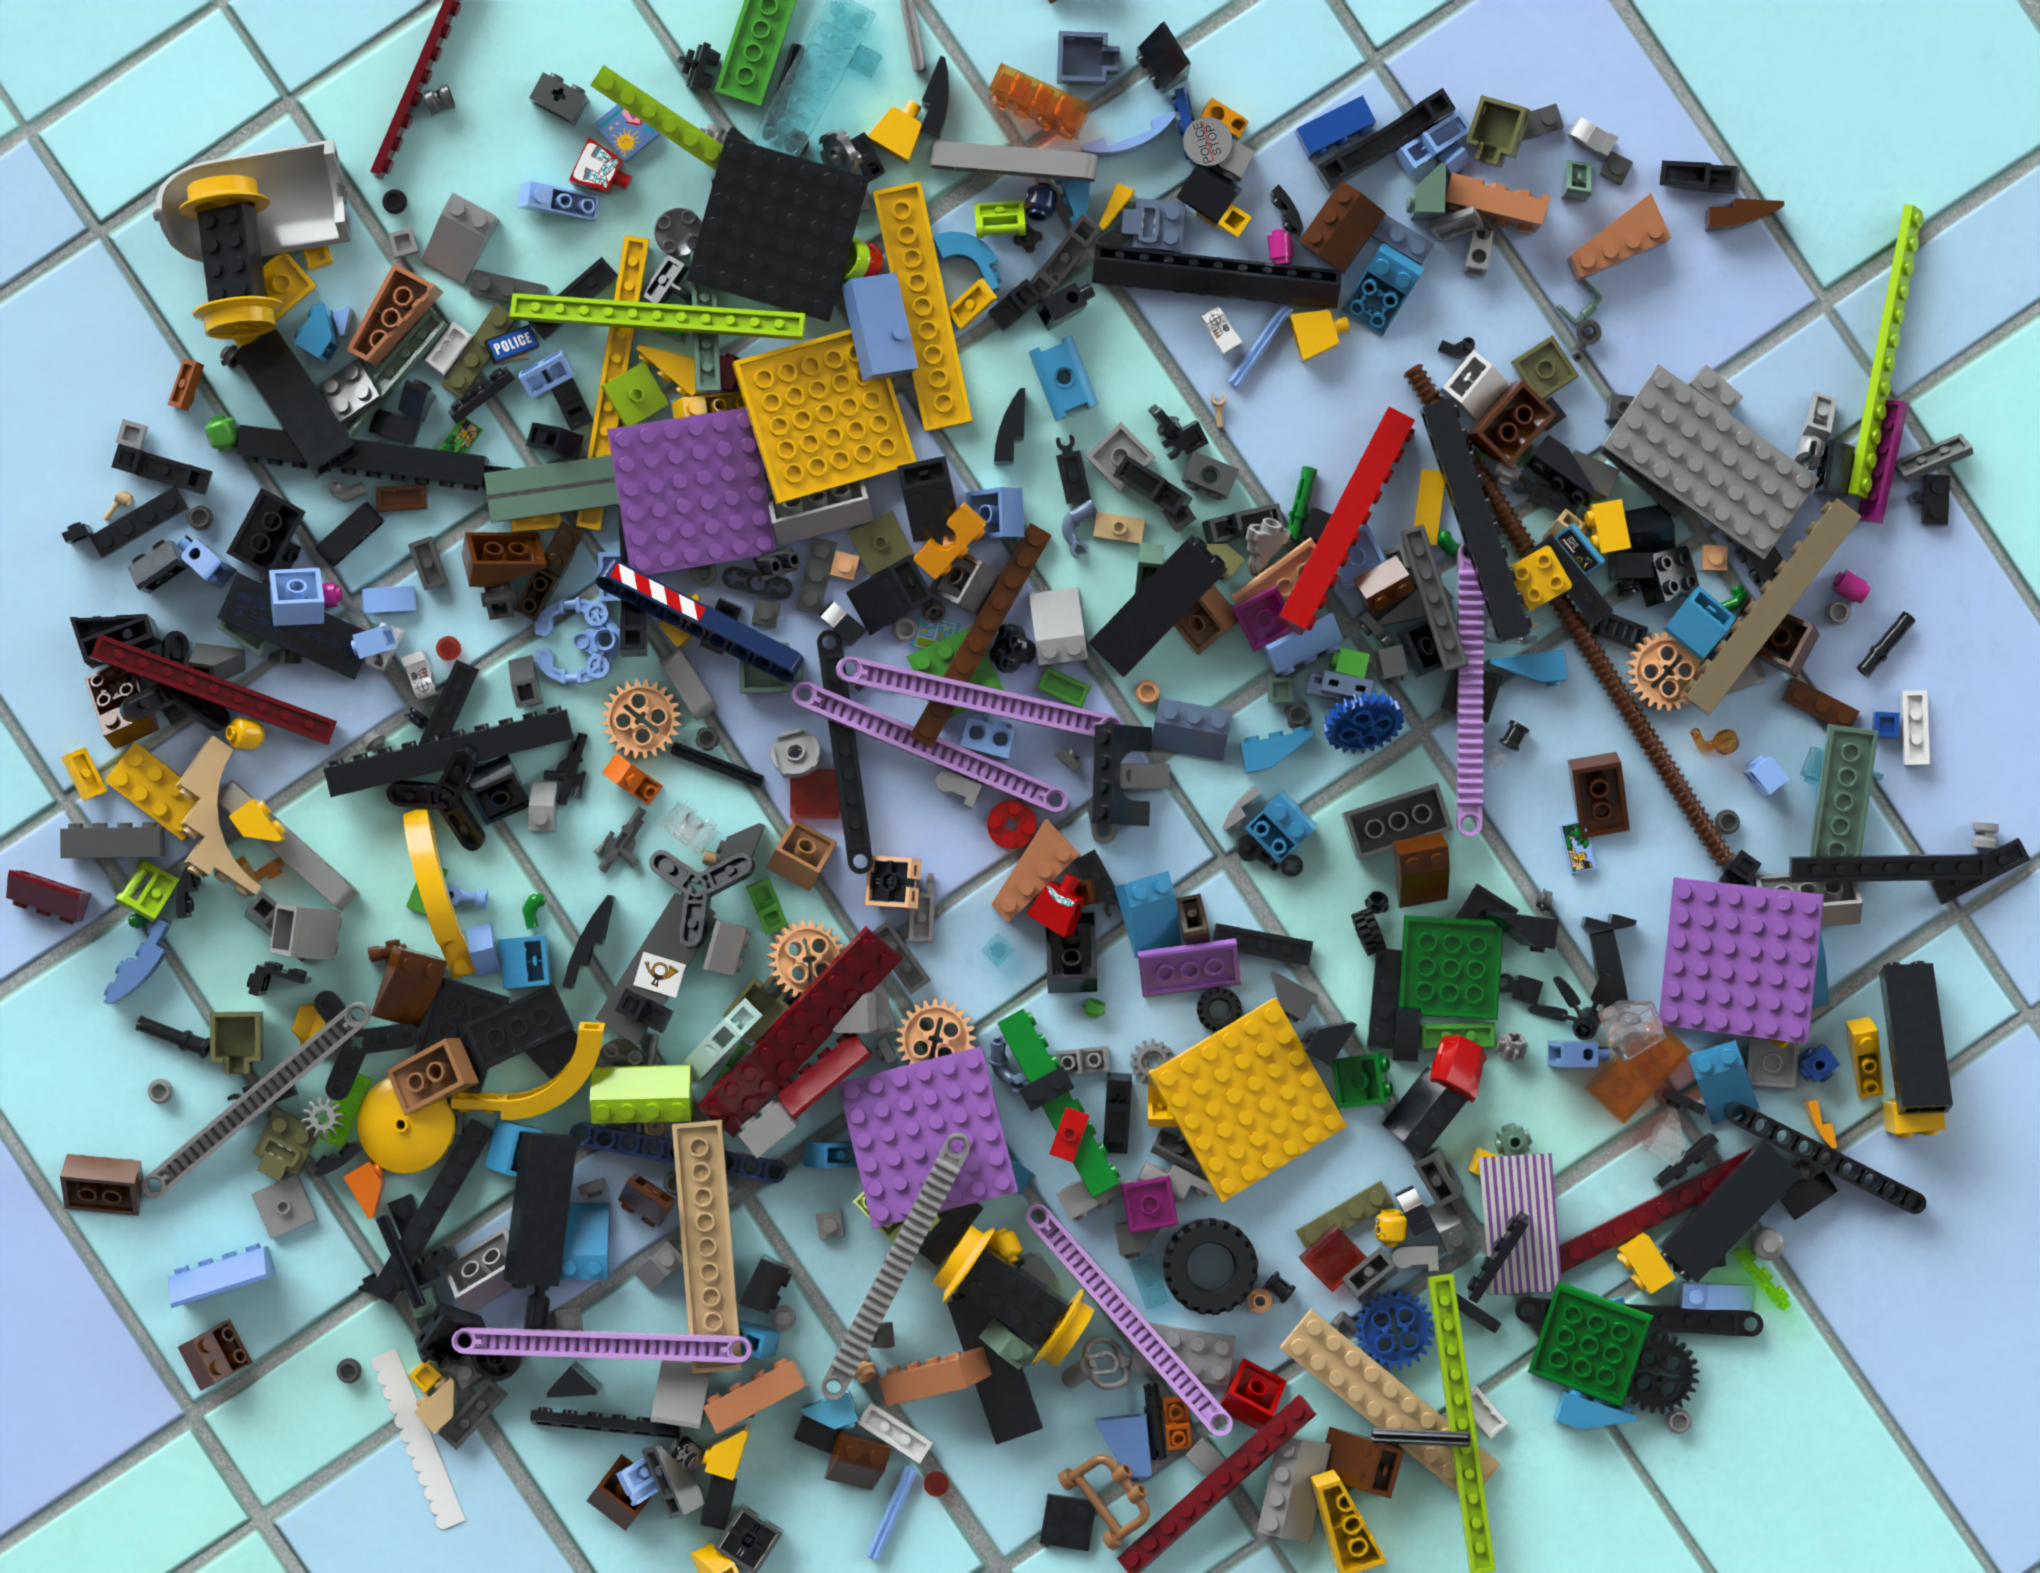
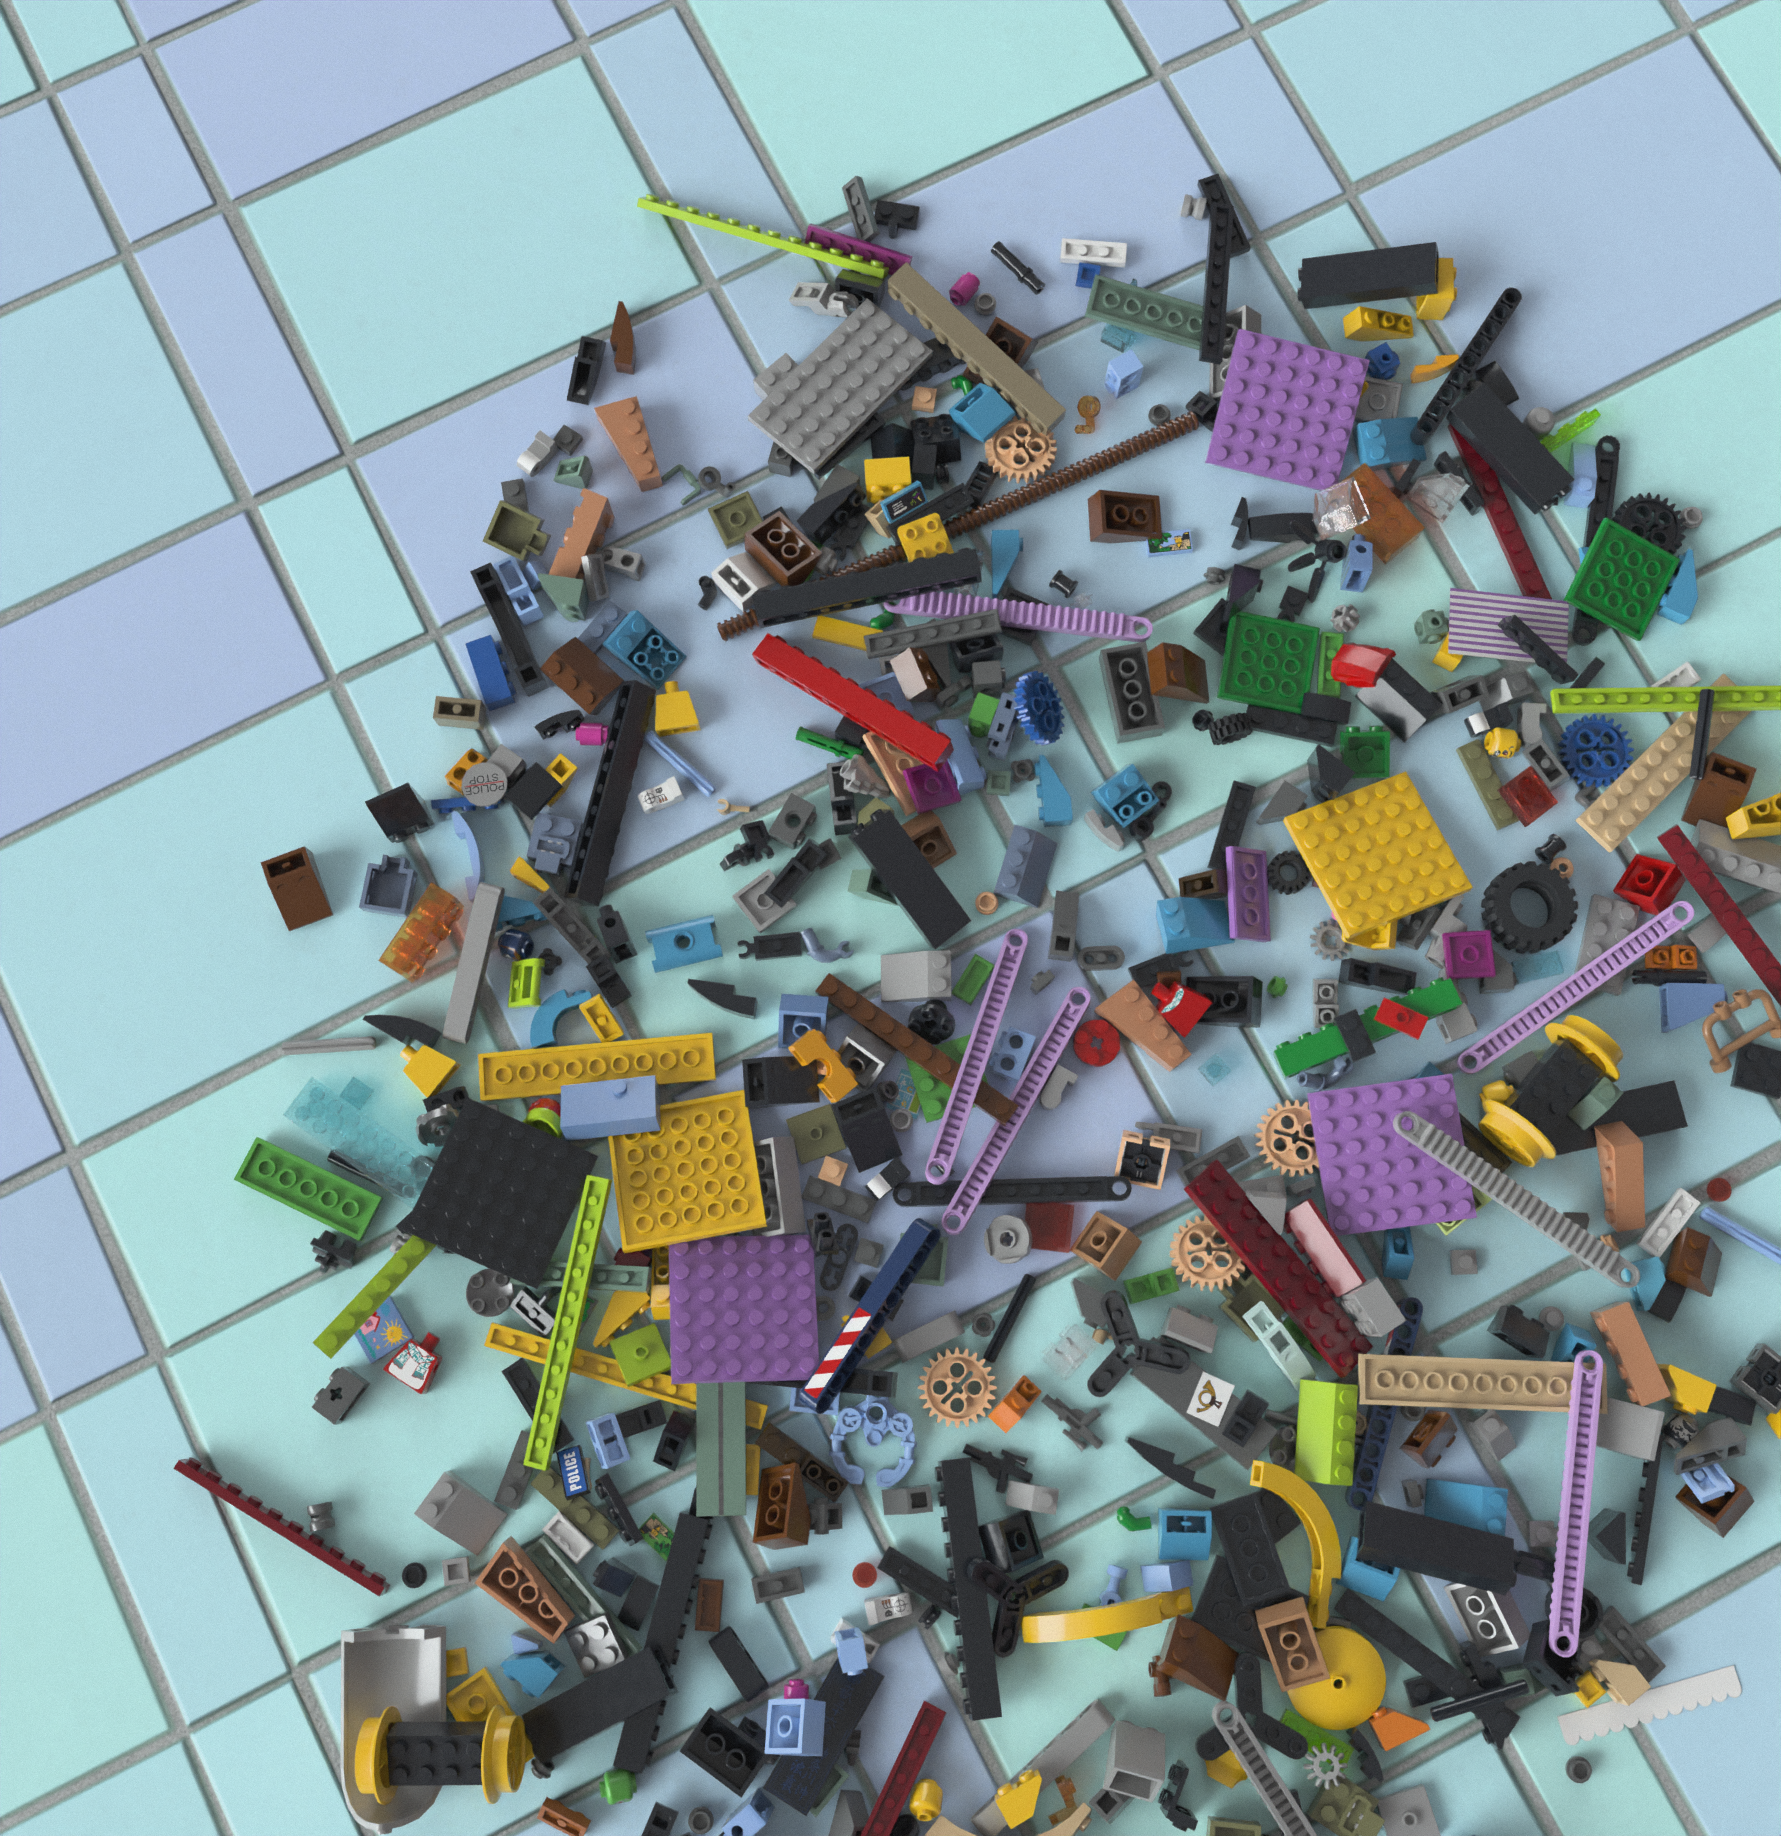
camera: 80 degrees left, 10 degrees down
light grey arm [328,480,367,502] -> none
light blue slope [362,586,416,614] -> none
light blue slope [517,181,600,221] -> none
light grey piece [1061,1336,1131,1390] -> none
black arch [1092,724,1152,826] -> none
tan plate [1093,512,1145,544] -> none
yellow brick [1616,1232,1675,1294] -> none
reddish brown plate [1781,678,1860,727] -> none
none -> dark tan brick [433,696,487,730]

